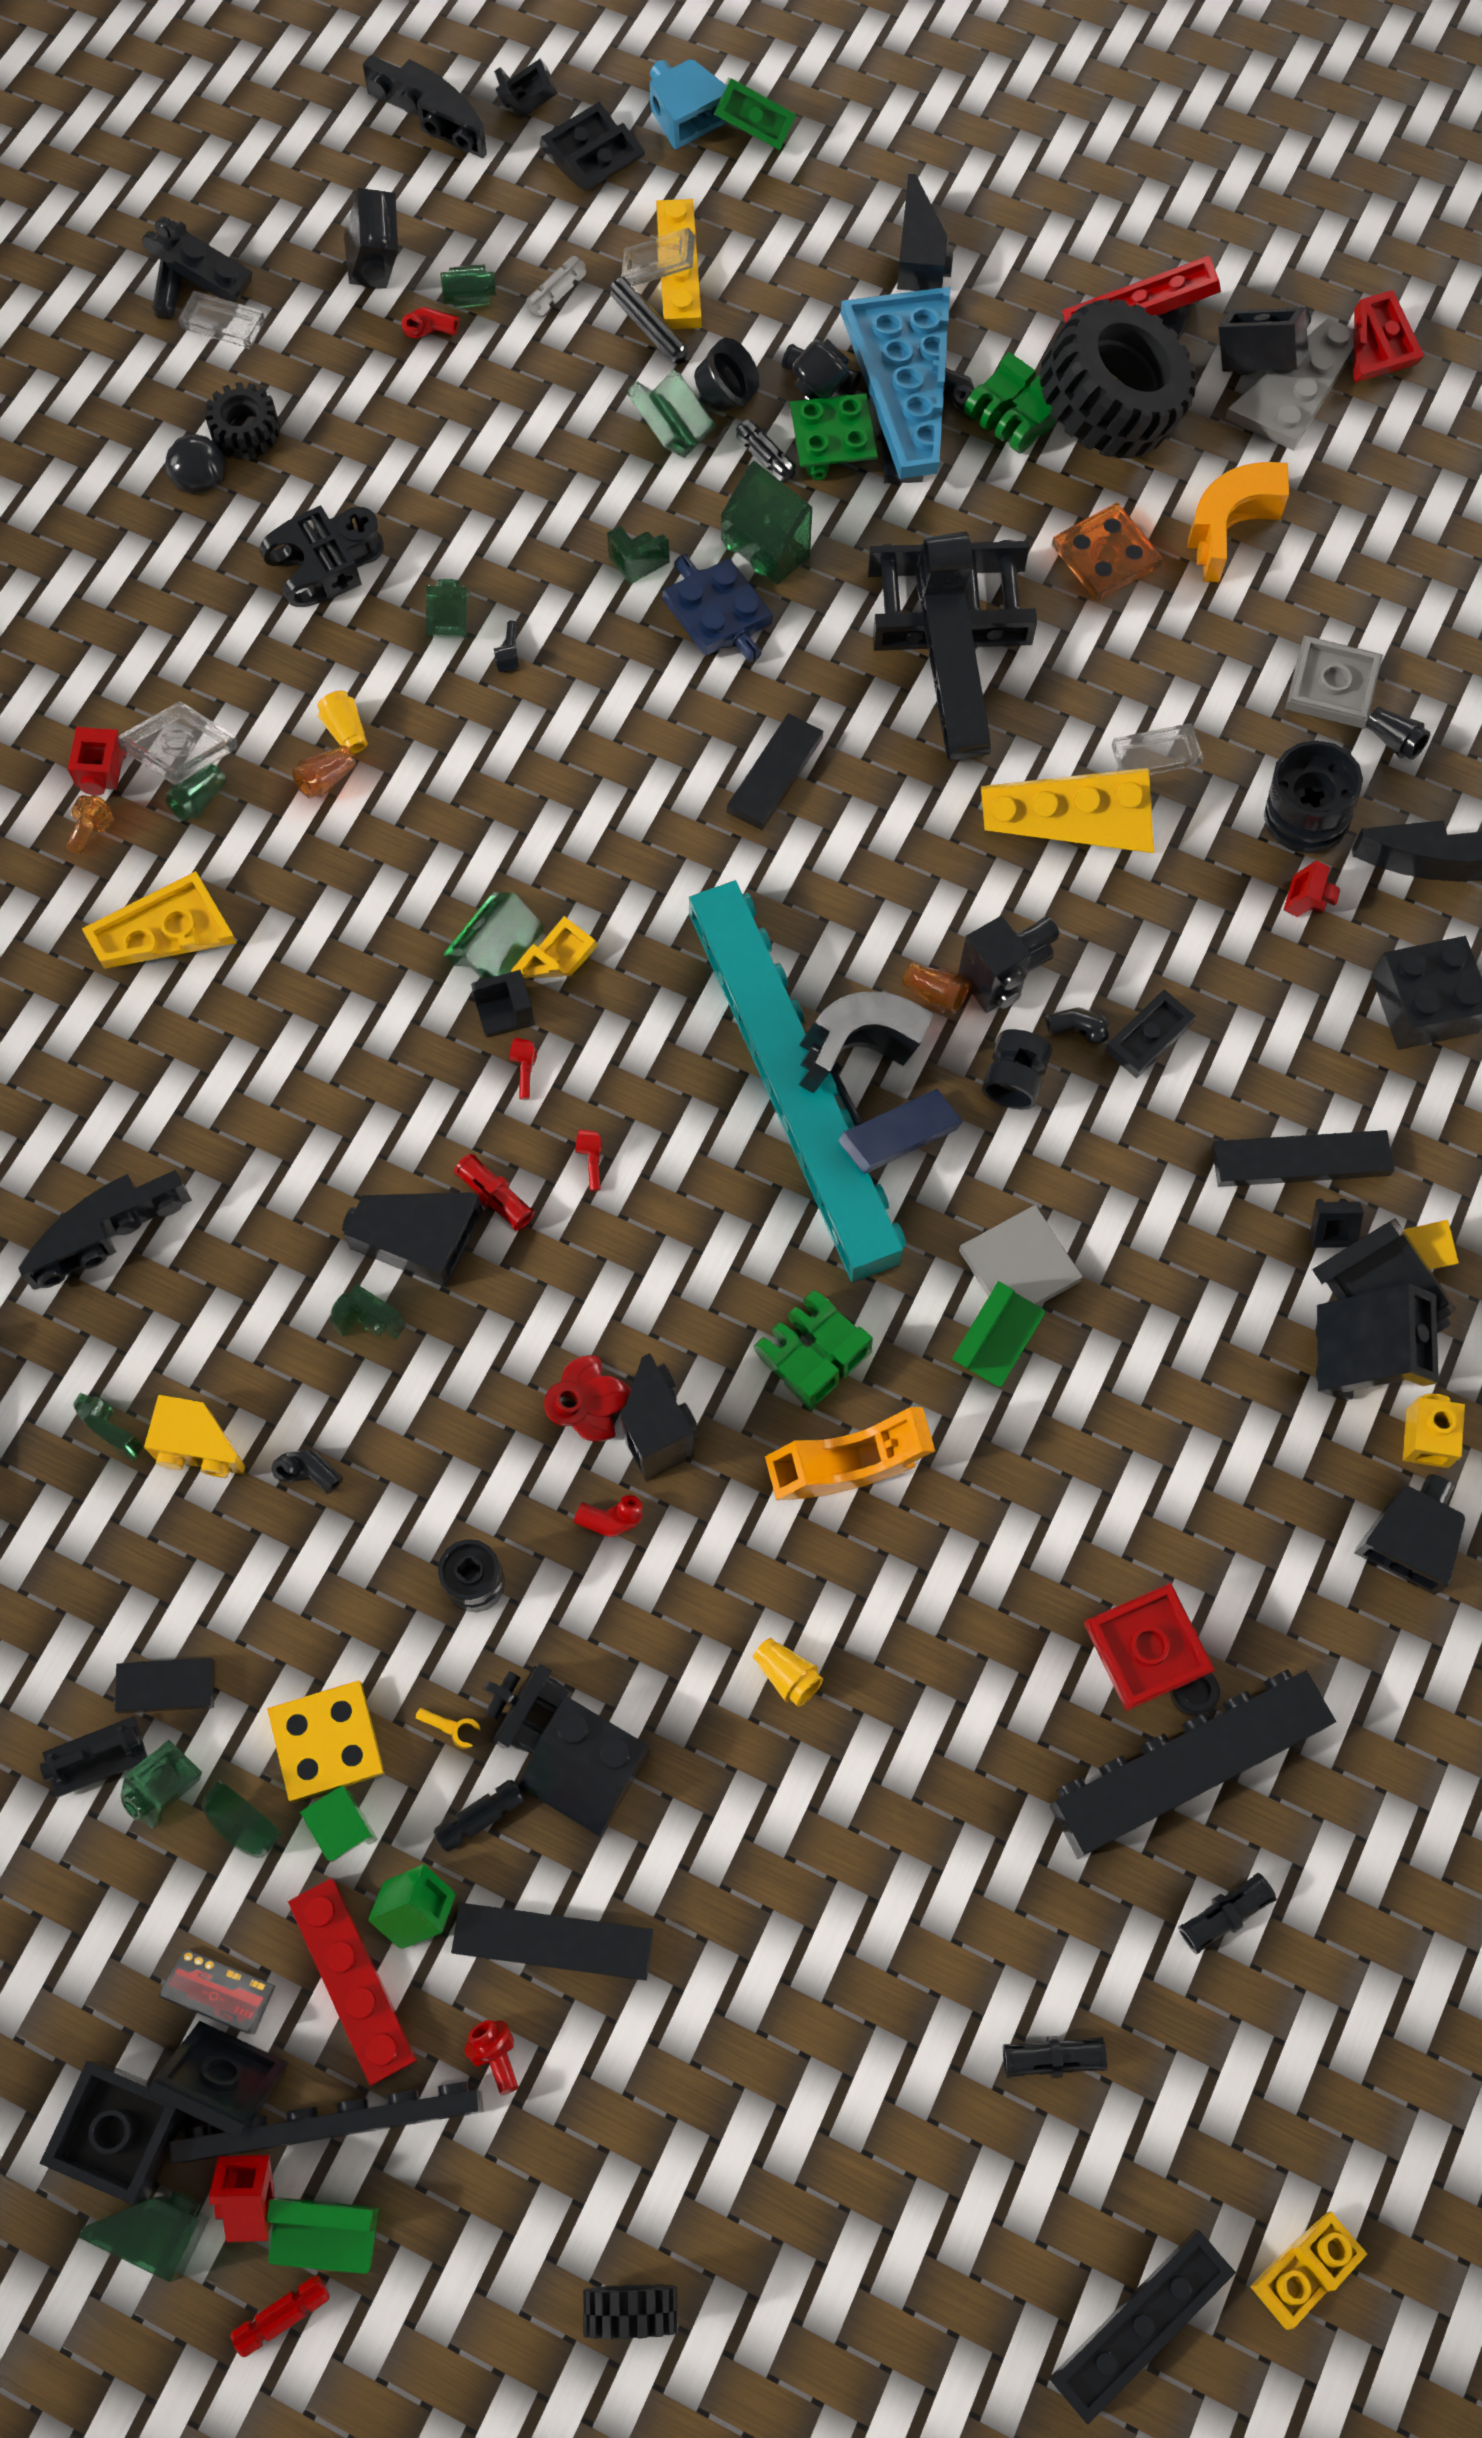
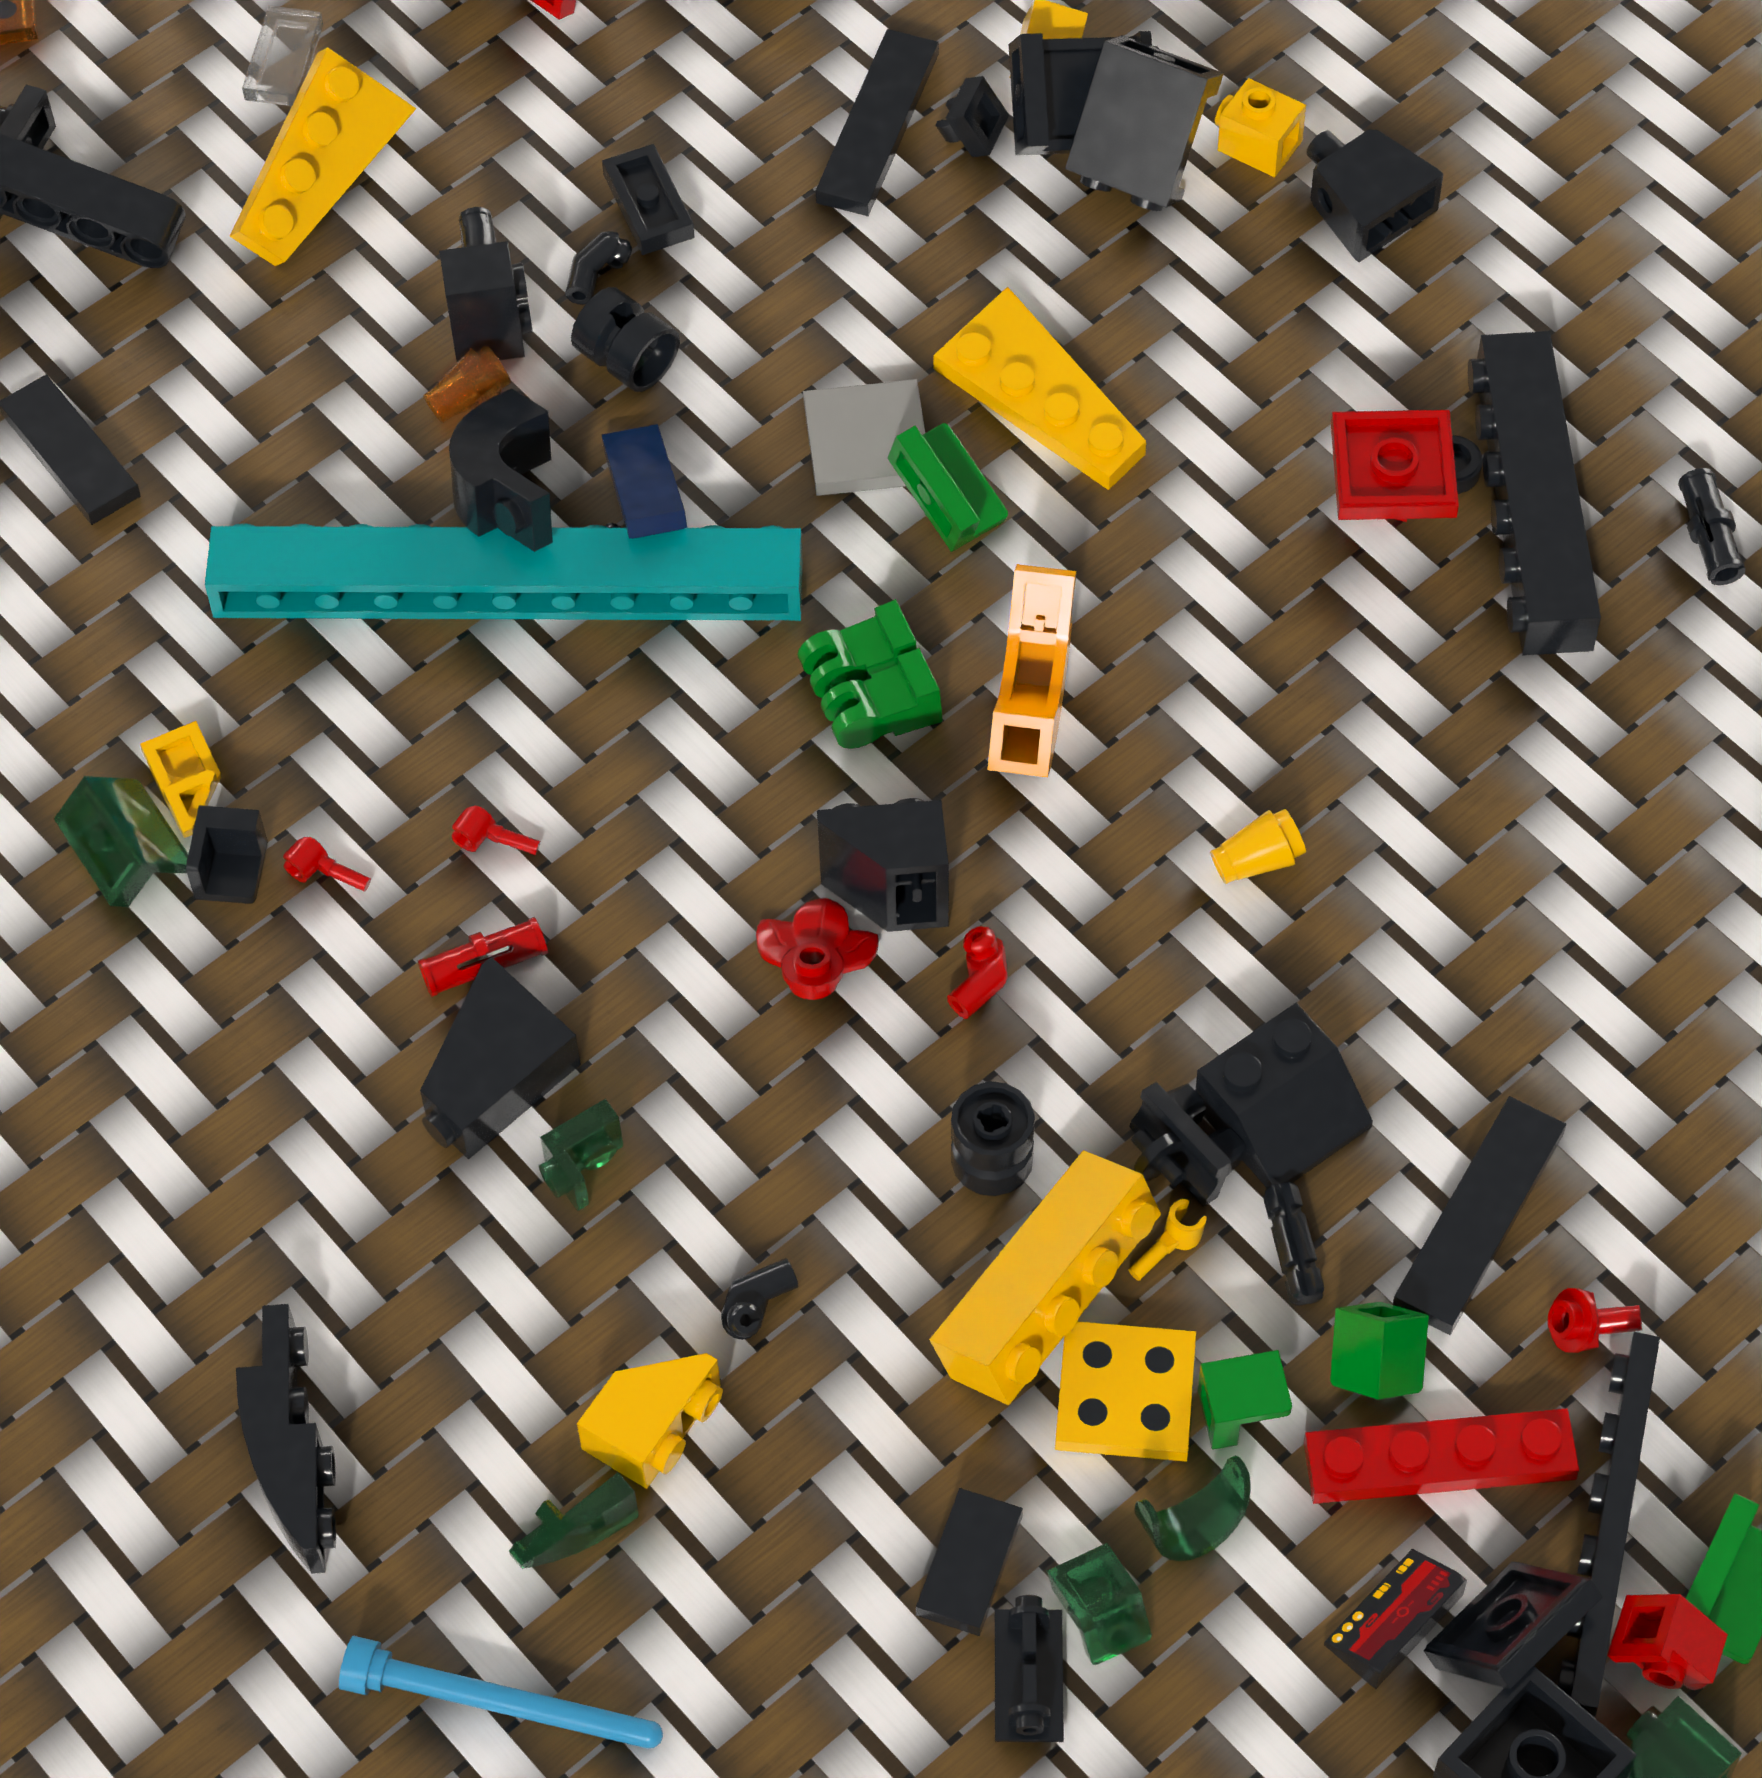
camera: 65 degrees left, 10 degrees down
none -> yellow brick [929,1150,1161,1405]
none -> yellow wing [933,287,1146,490]

